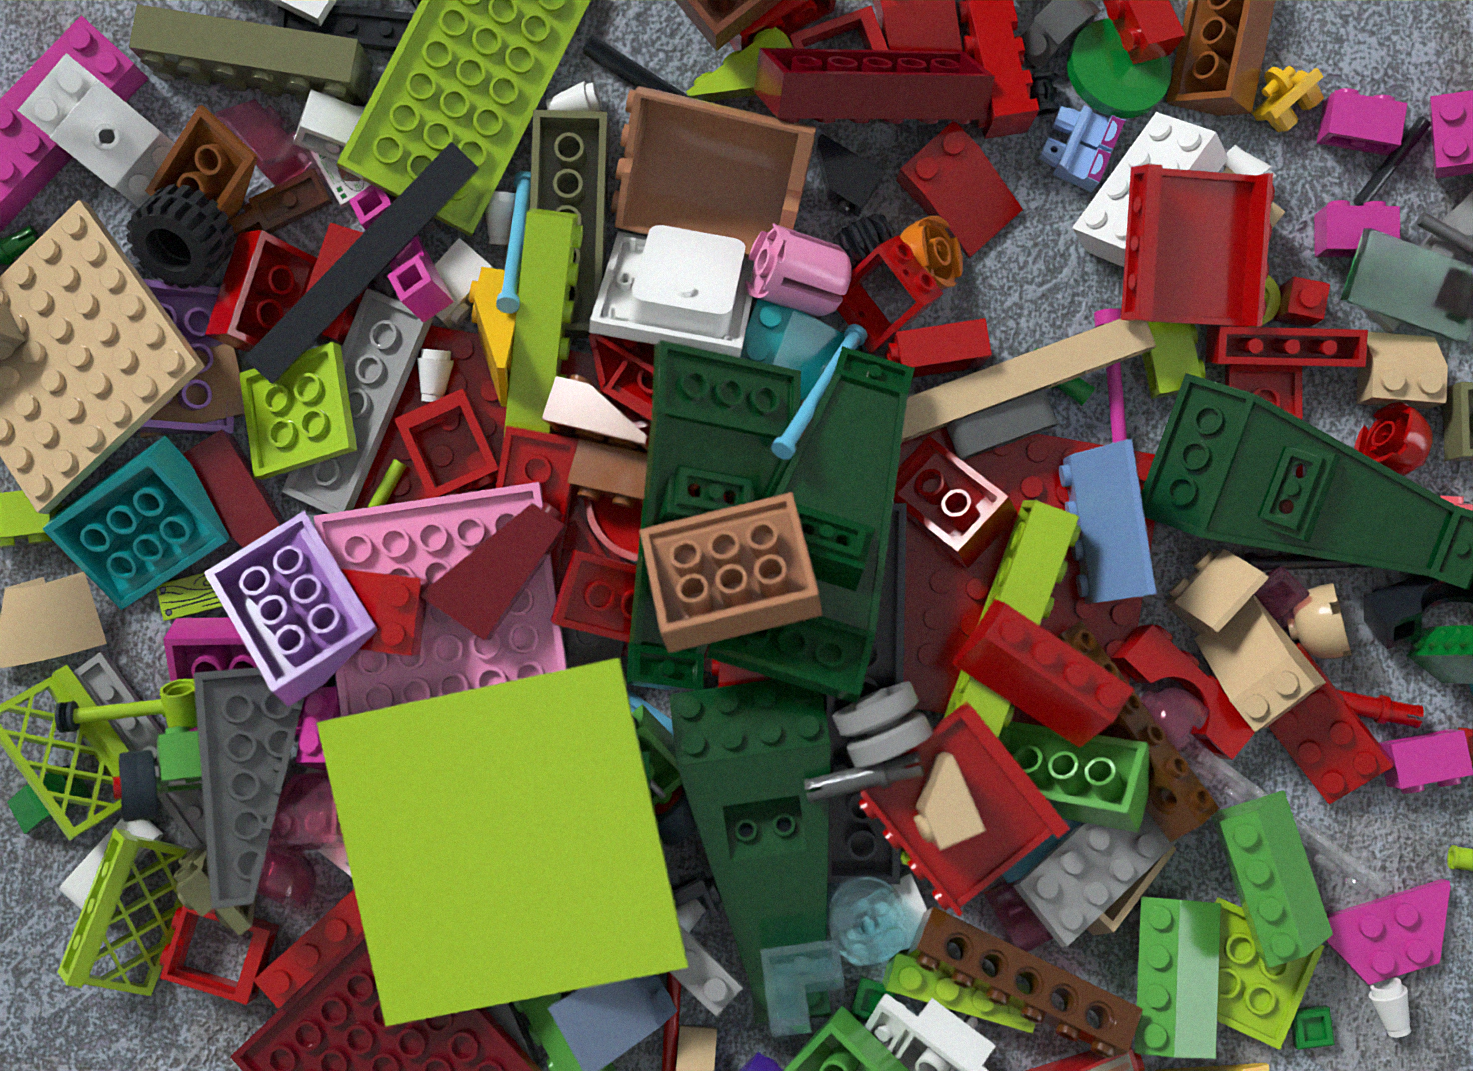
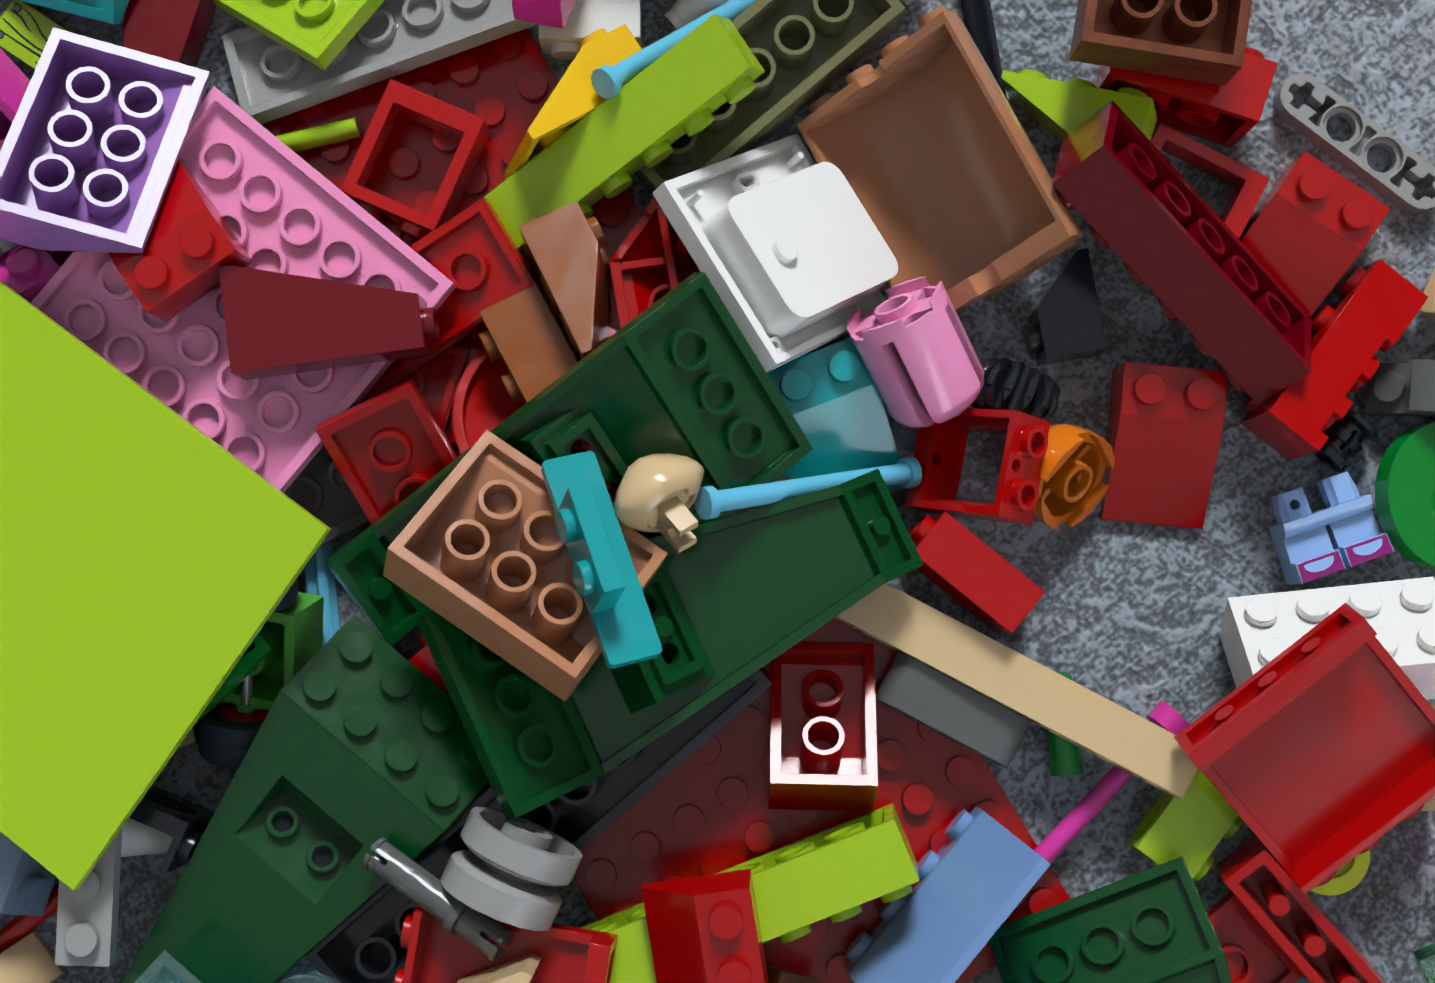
camera: 50 degrees right, 0 degrees up
white cone [417,349,454,402] -> none
red brick [1274,276,1330,328] -> none
none -> teal bracket [541,451,663,669]
none -> tan piece [614,454,704,553]

